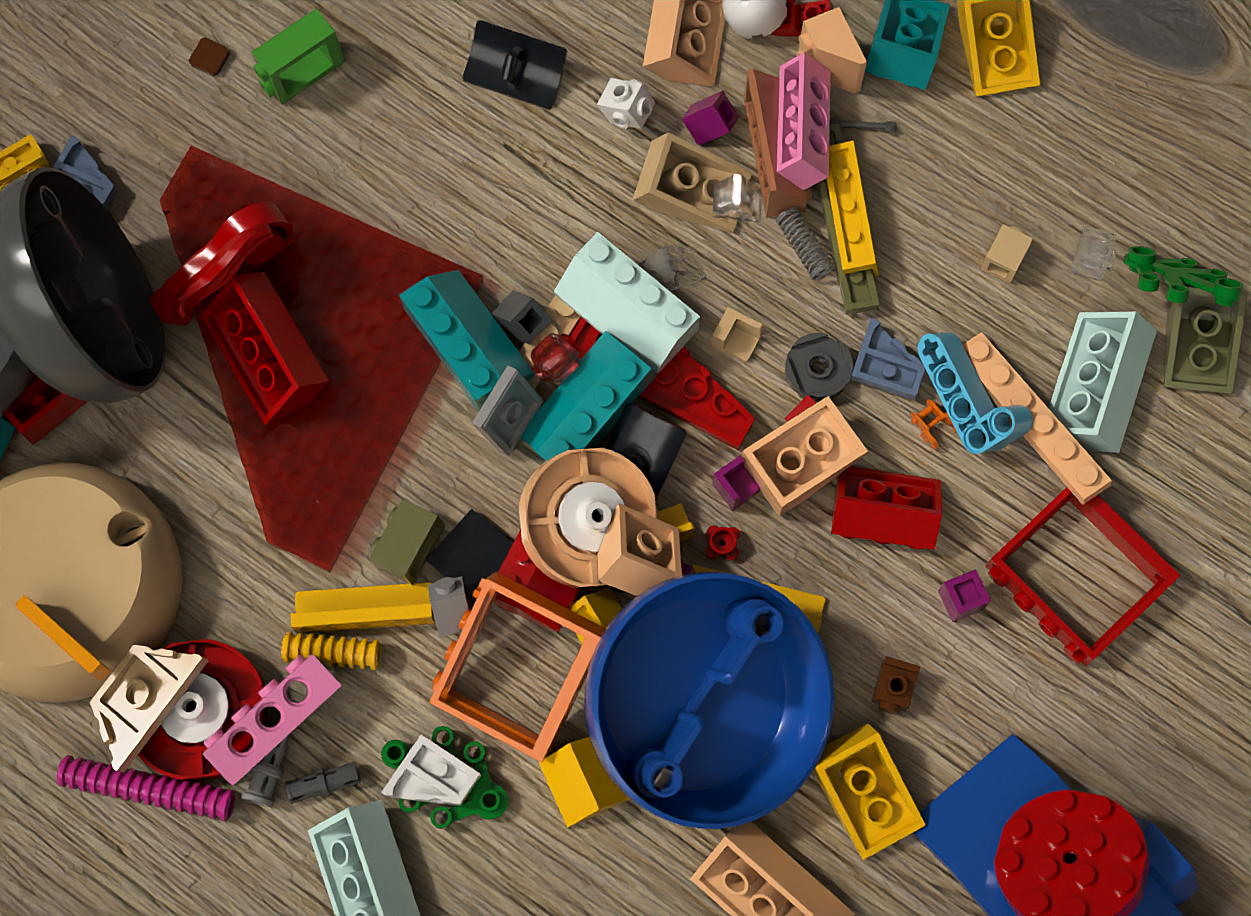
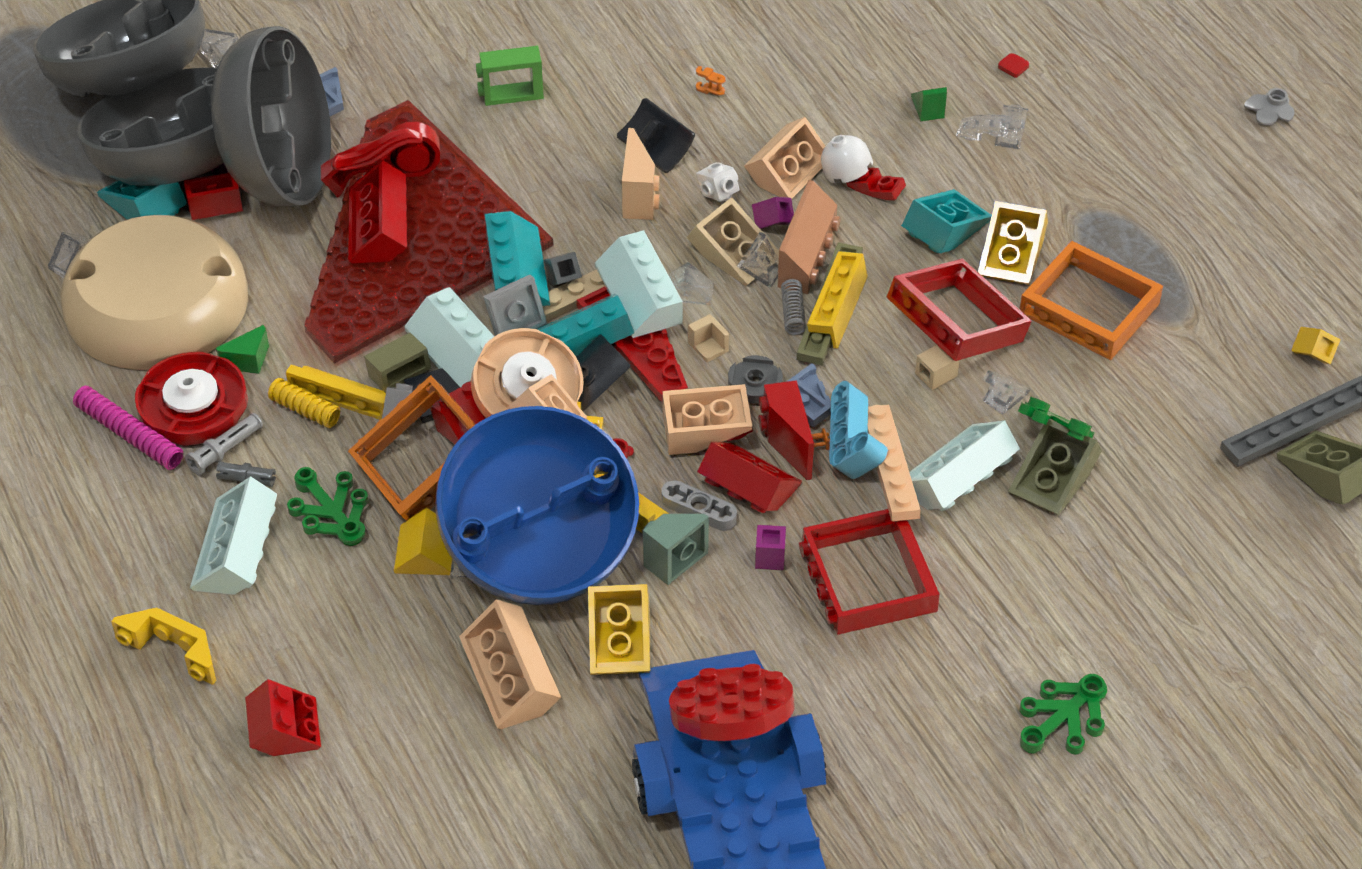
camera: 25 degrees right, 25 degrees down
light orange tile [16,595,111,680] -> none
tan wing [90,645,209,773] -> none
reddish brown piece [189,37,230,76] -> none
bright pink brick [202,654,342,786] -> none
white wing [381,735,481,806] -> none
clear red head [531,333,581,383] -> none
magenta panel [712,455,761,511] -> none
bright pink brick [777,52,830,190] -> none
light nougat slope [796,7,867,94] -> none
dark grey hinge [830,117,897,132] -> none
reddish brown brick [871,656,921,715] -> none
none -> green slope [216,325,269,374]
none -> light aqua slope [404,287,495,387]
none -> light nougat slope [622,128,660,220]
none -> sand green slope [643,514,709,585]
none -> light grey beam [662,481,737,531]
none -> red slope [758,380,814,480]
none -> red window [886,258,1032,361]
none -> orange window [1020,241,1163,360]

